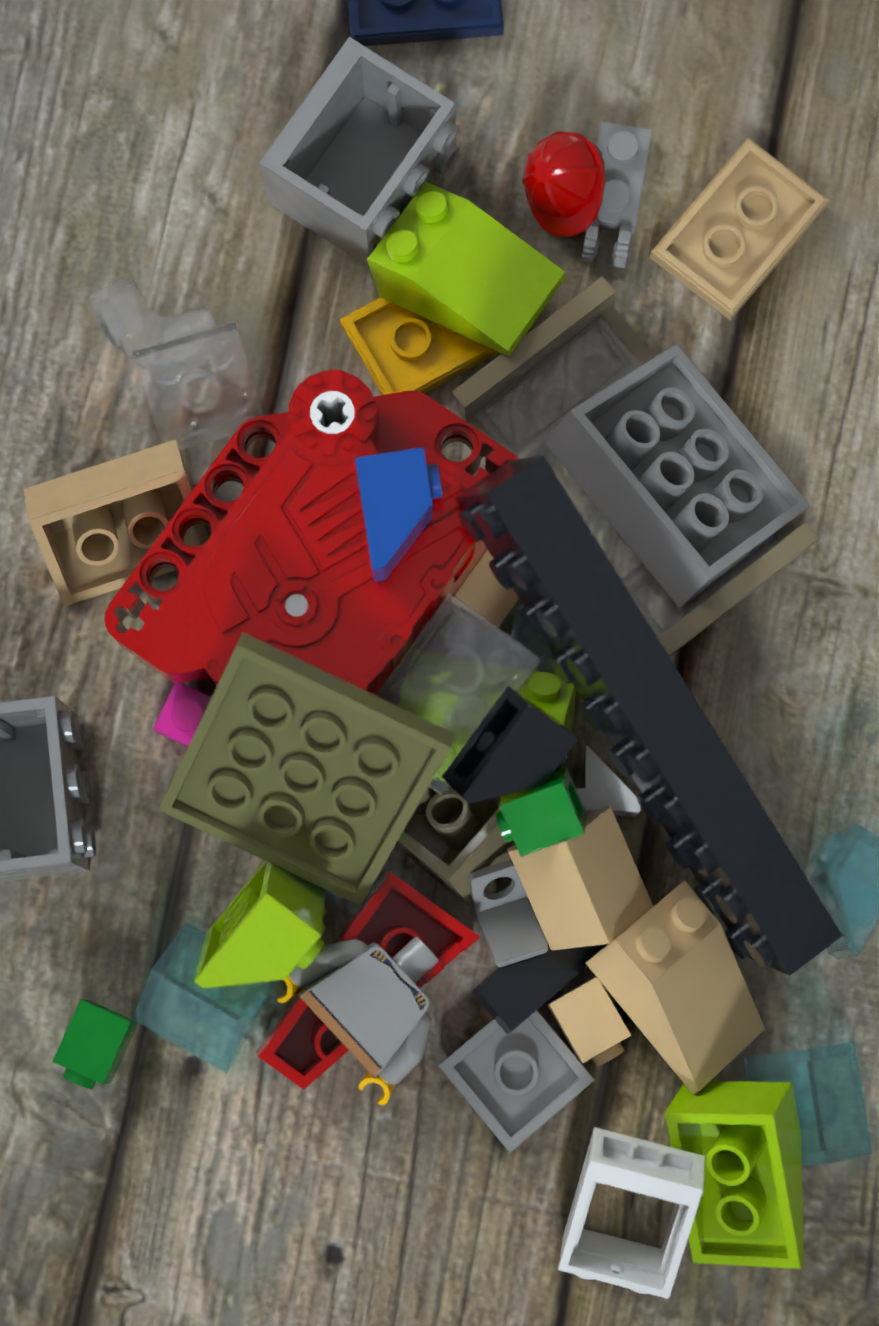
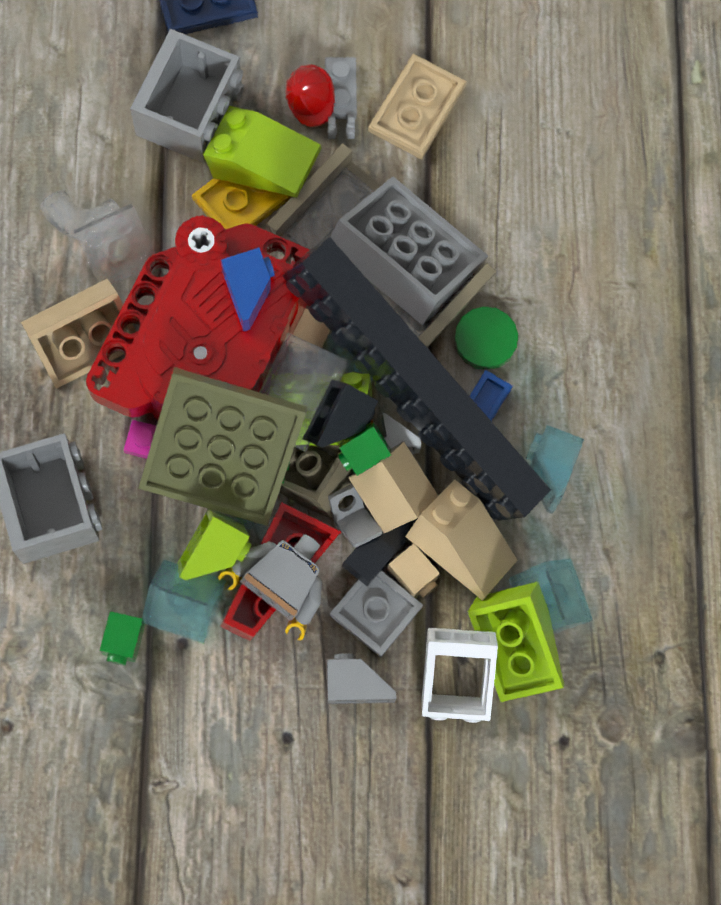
camera: 20 degrees left, 5 degrees down
none -> light grey slope [327,653,396,704]
none -> green tile [455,306,518,370]
none -> blue tile [470,370,513,422]

